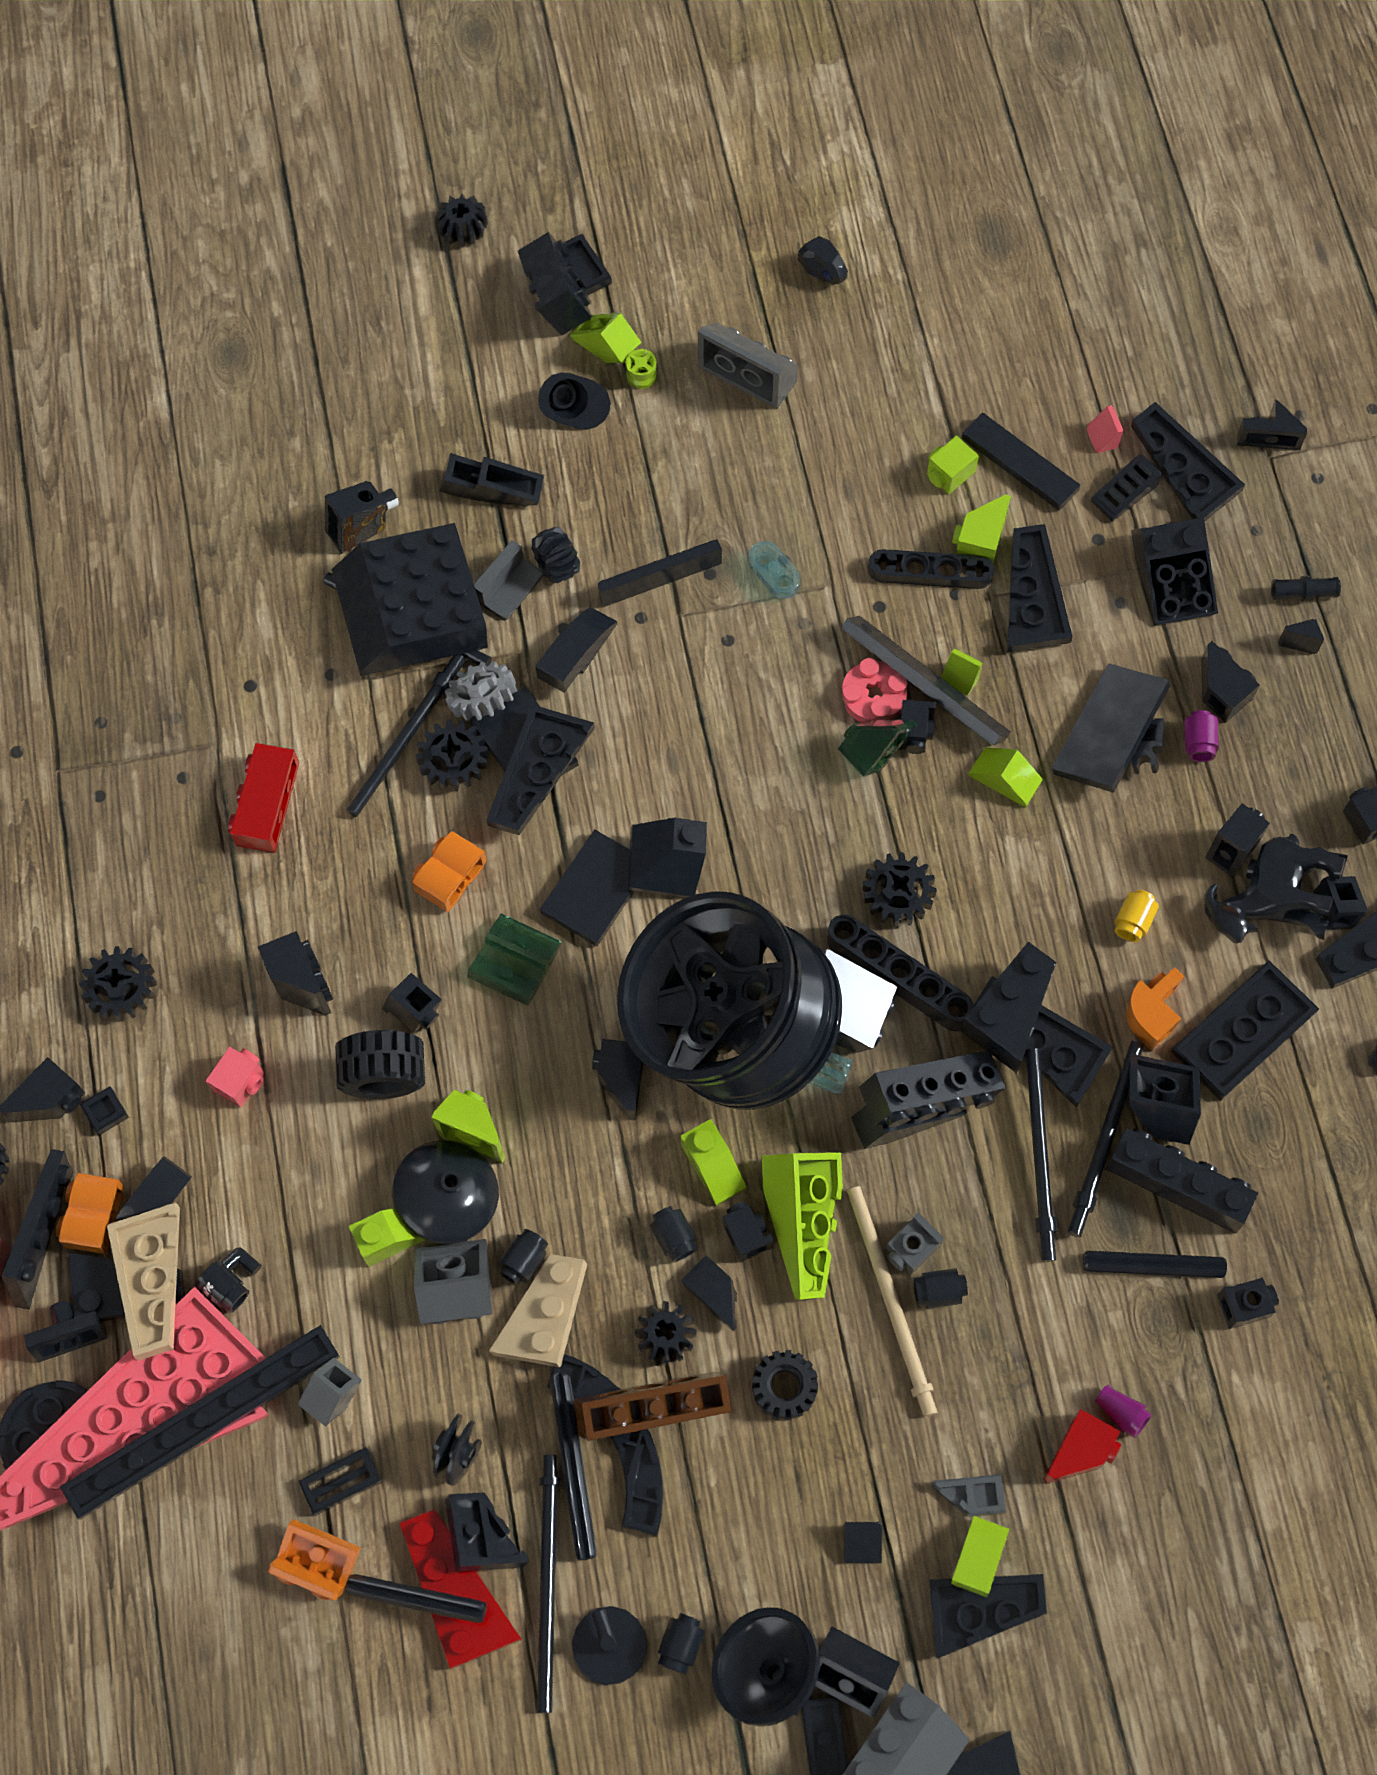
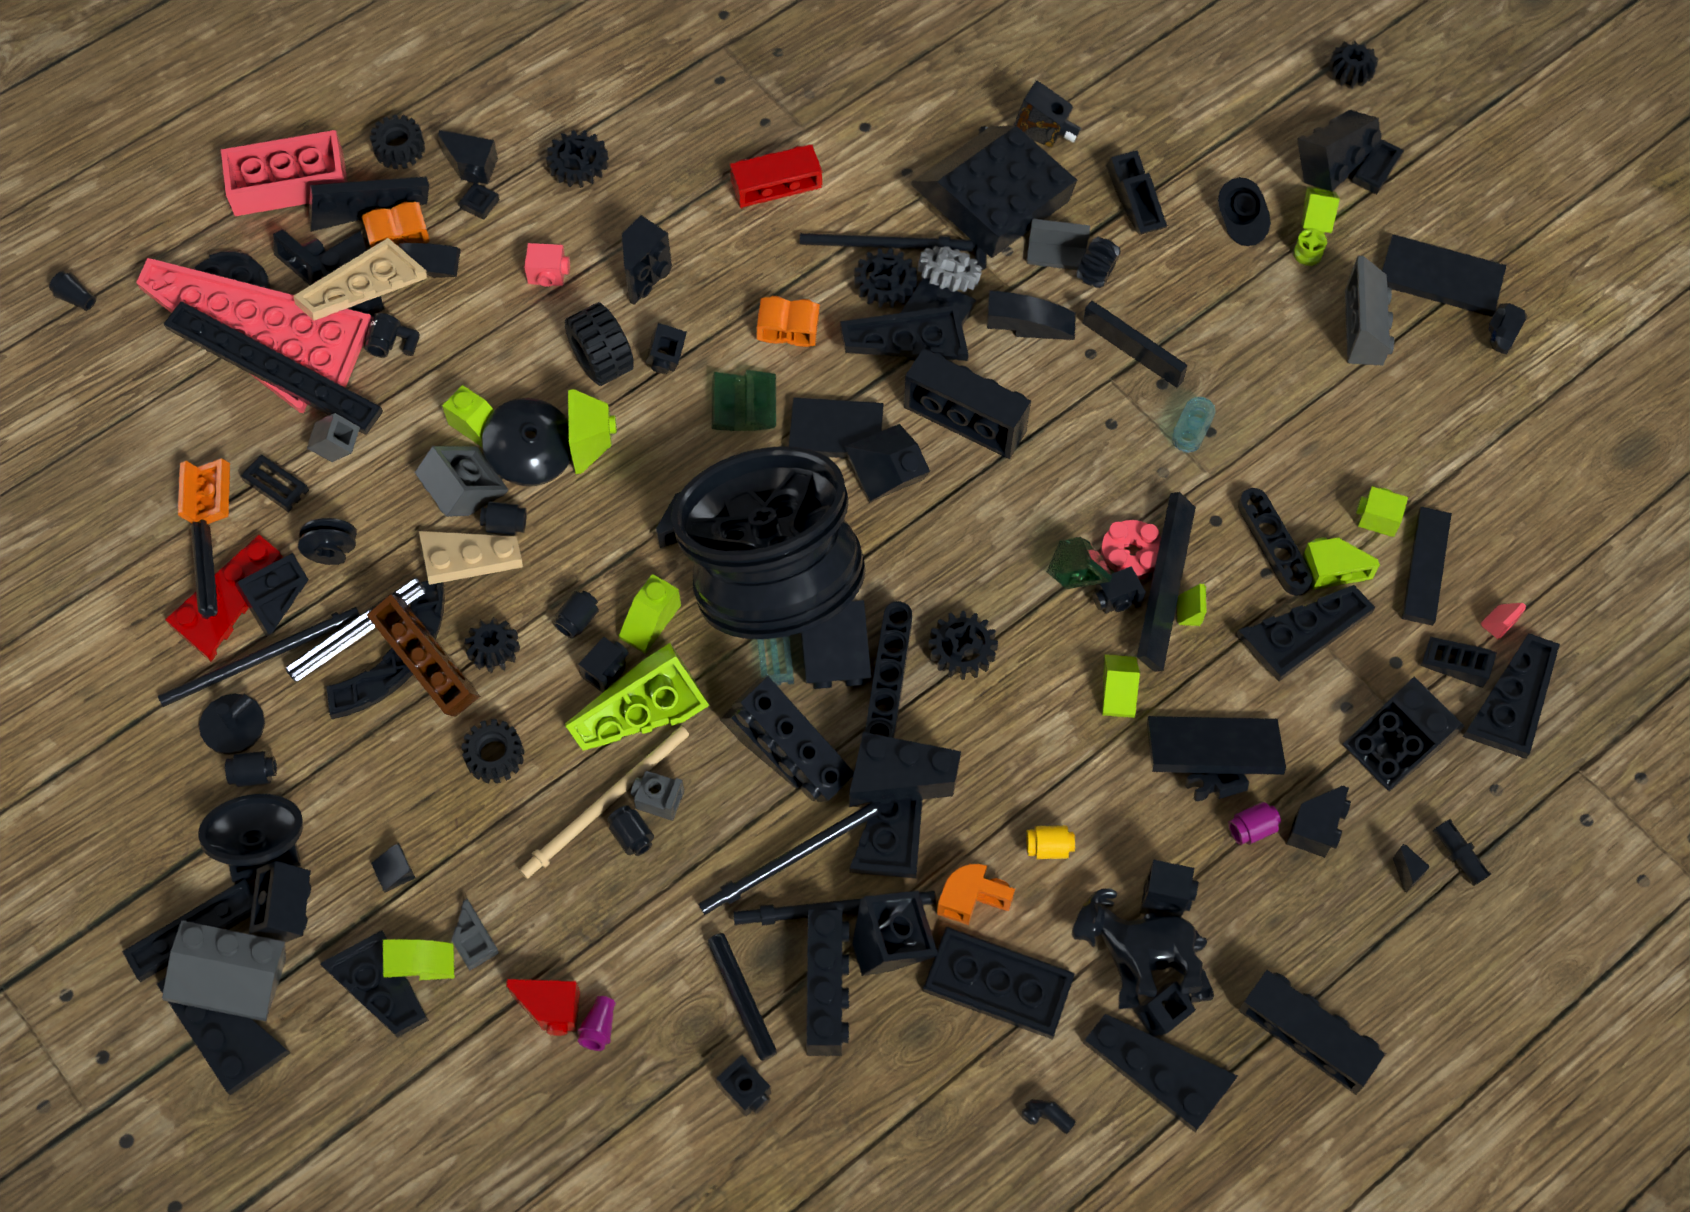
camera: 60 degrees right, 5 degrees down
black slope [681,1255,737,1331] -> none
black slope [1237,400,1307,450] -> none
none -> black brick [904,349,1031,459]
none -> black tile [1382,234,1507,317]

